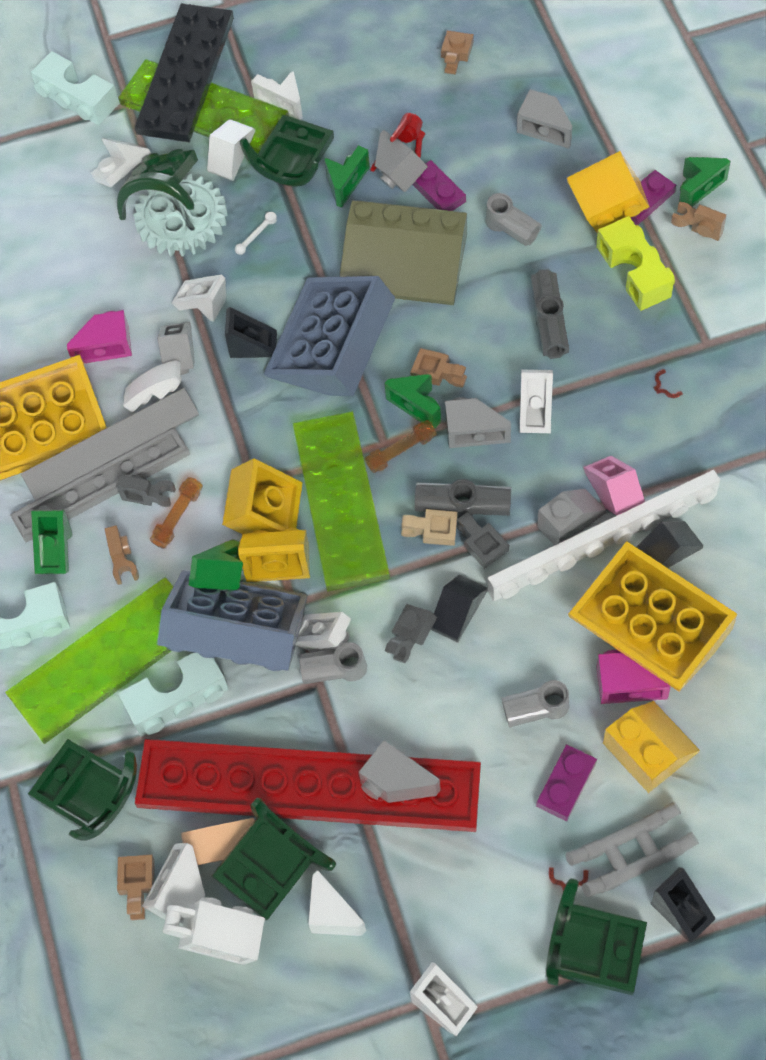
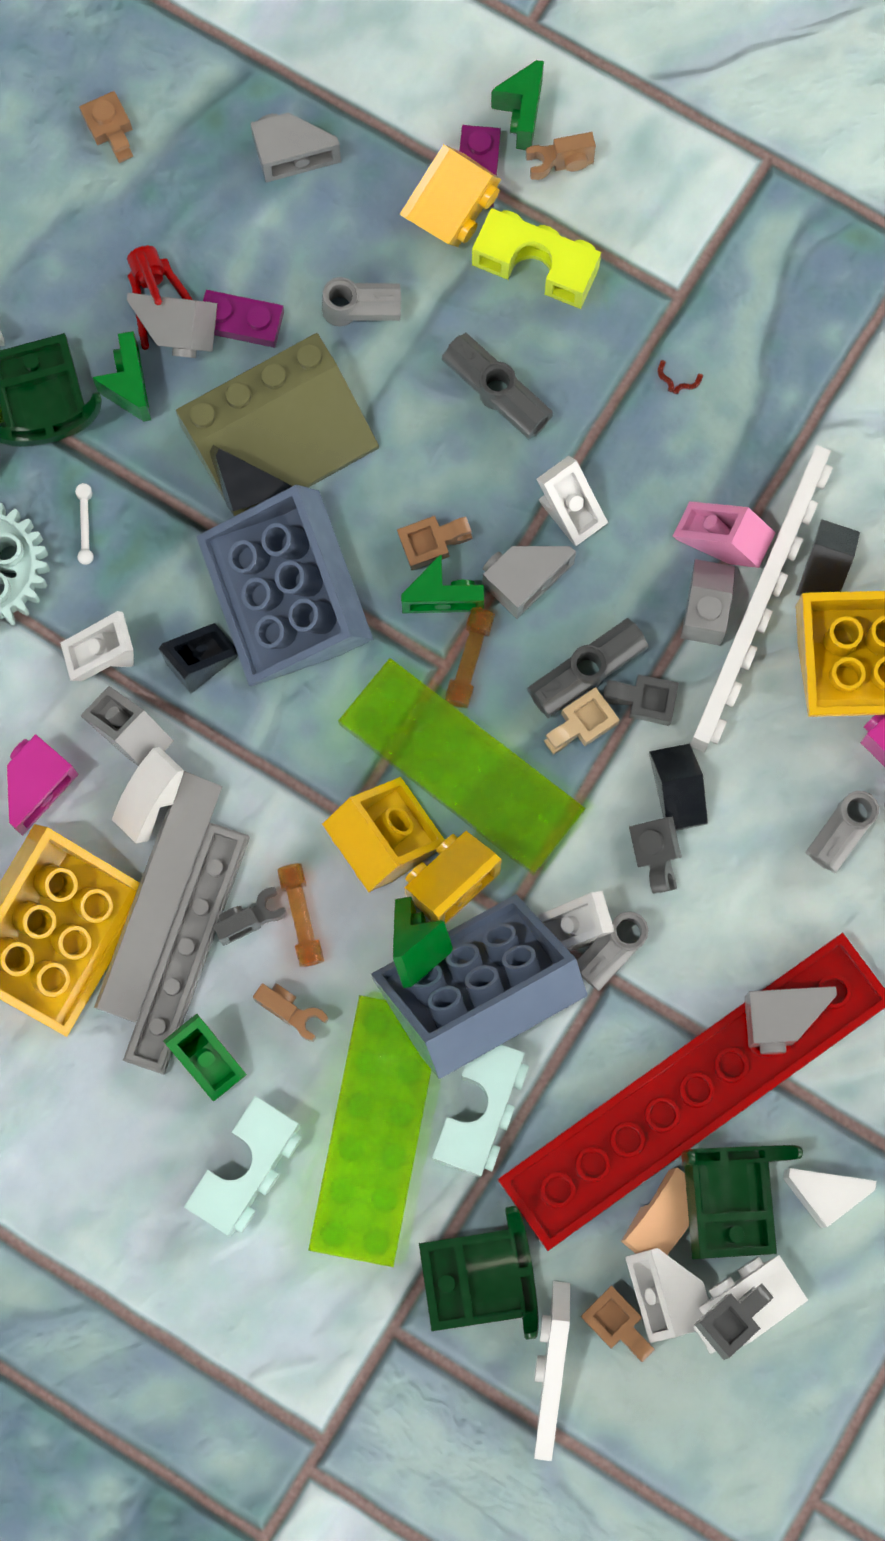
camera: 45 degrees left, 15 degrees up
none -> black slope [210,445,292,512]
none -> white wing [534,1281,570,1461]
none -> dark grey plate [694,1283,774,1360]

